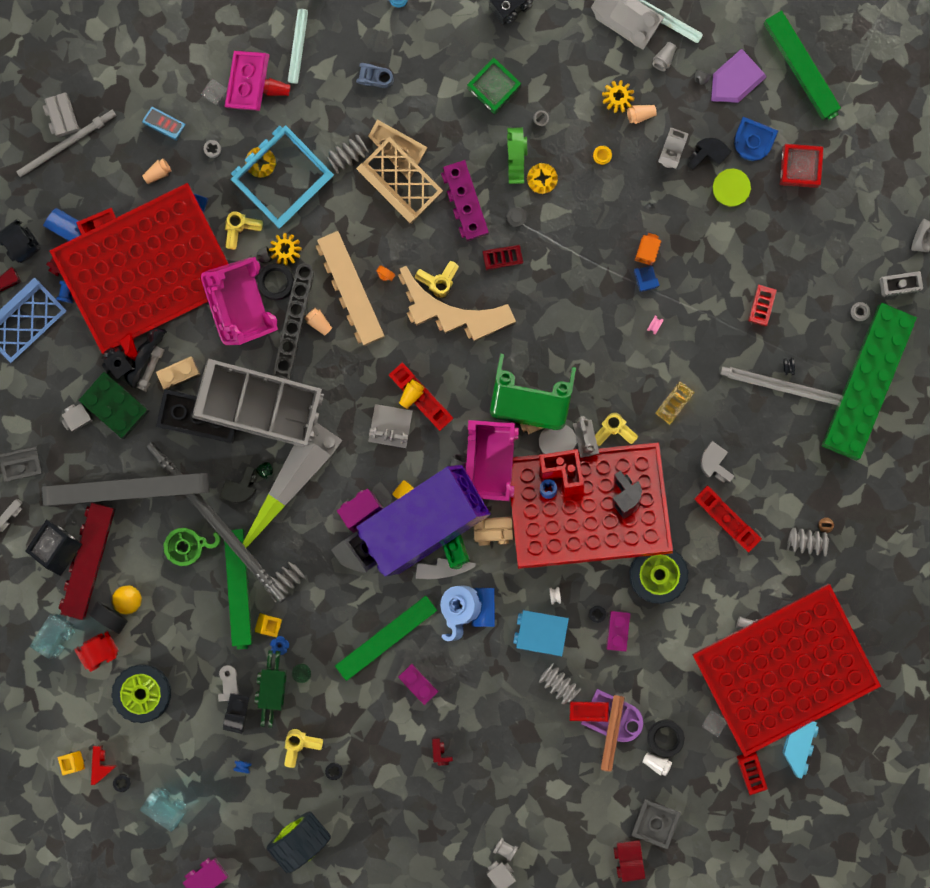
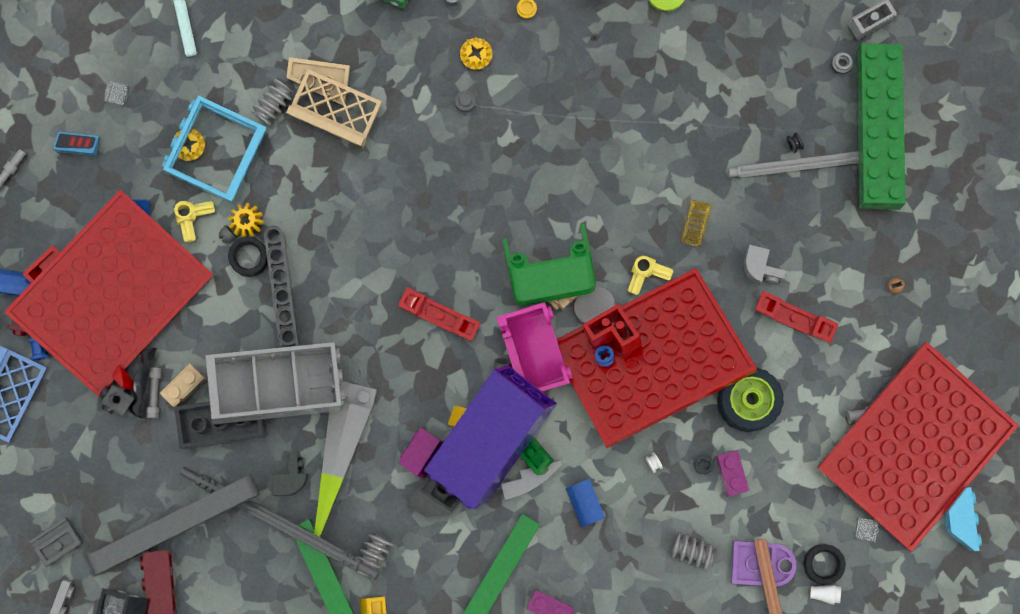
camera: 20 degrees left, 5 degrees down
light grey brick [61,403,94,432] -> none
dark green brick [79,372,149,439] -> none
light nougat cone [142,159,172,185] -> none
bright green piece [164,528,221,566] -> none
dark pink windscreen [201,257,278,345] -> none
light grey bush [204,140,221,158] -> none
dark pink tile [225,51,269,111] -> none
clear green hinge [256,462,273,479] -> none
red cone [263,77,290,96] -> none
light nougat cone [304,308,332,336] -> none
tan brick [316,231,385,346] -> none
sand blue piece [356,63,394,88] -> none
light grey hinge [368,404,413,448] -> none
orange tile [376,265,395,281] -> none
tan arch [398,266,516,341] -> none
yellow cone [399,379,424,409] -> none
light yellow axle [415,261,459,298] -> none
light blue piece [440,585,482,641] -> none
magenta brick [441,160,489,241] -> none
tan brick [474,517,513,546] -> none
dark red slope [482,245,523,271] -> none
bright green piece [507,127,528,184] -> none
dark azure brick [513,610,569,656] -> none
red tile [569,701,609,722] -> none
light grey hinge [573,416,599,458] -> none
black brick [612,470,642,519] -> none
blue panel [634,266,660,292] -> none
orange brick [635,233,662,266] -> none
bright pink bush [647,315,663,335] -> none
red slope [737,752,768,795] -> none
slope [748,284,777,327] -> none
light grey piece [787,528,829,557] -> none

